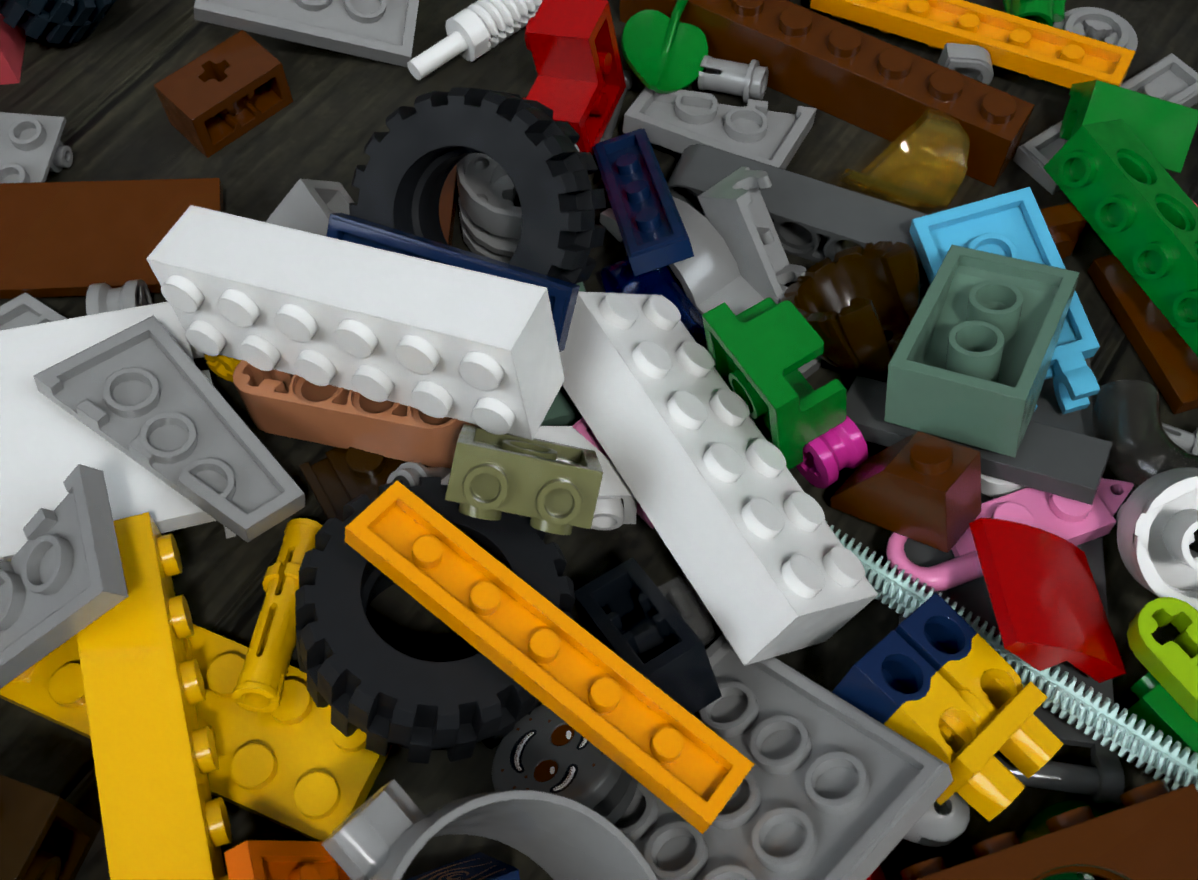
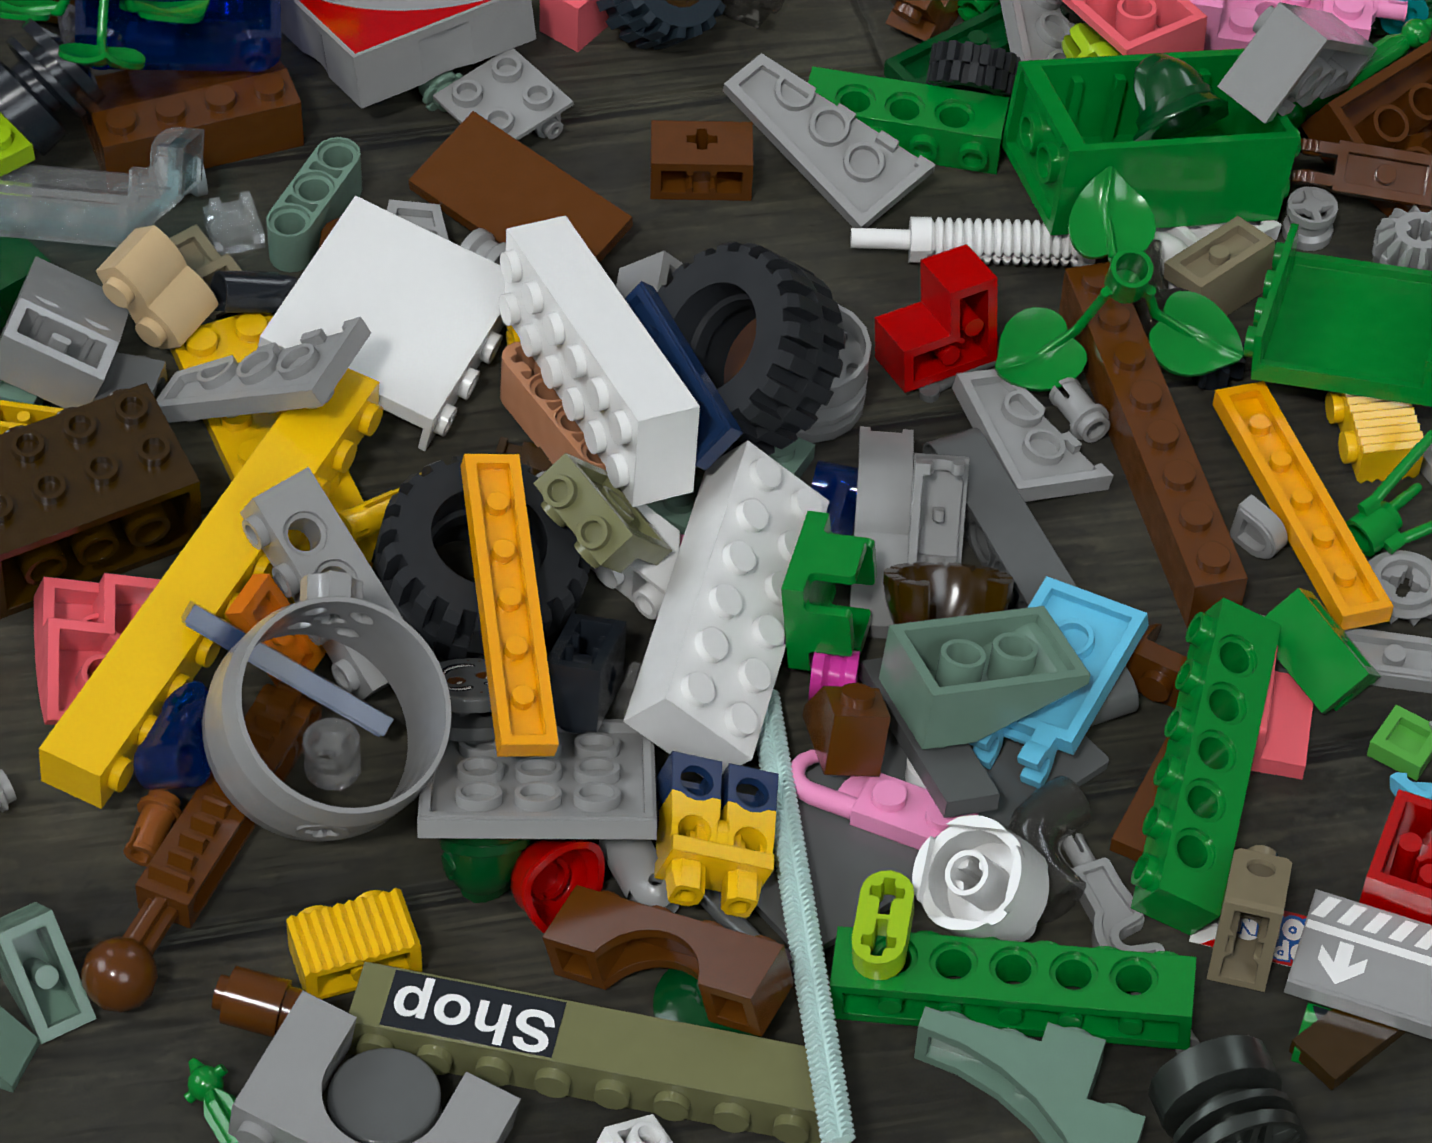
camera: 40 degrees right, 10 degrees down
light grey wing [33,315,305,543] -> none
dark blue tile [592,128,694,276] -> none
clear yellow helmet [838,108,970,209] -> none
red slope [969,517,1126,683] -> none
none -> light grey brick [240,467,404,700]

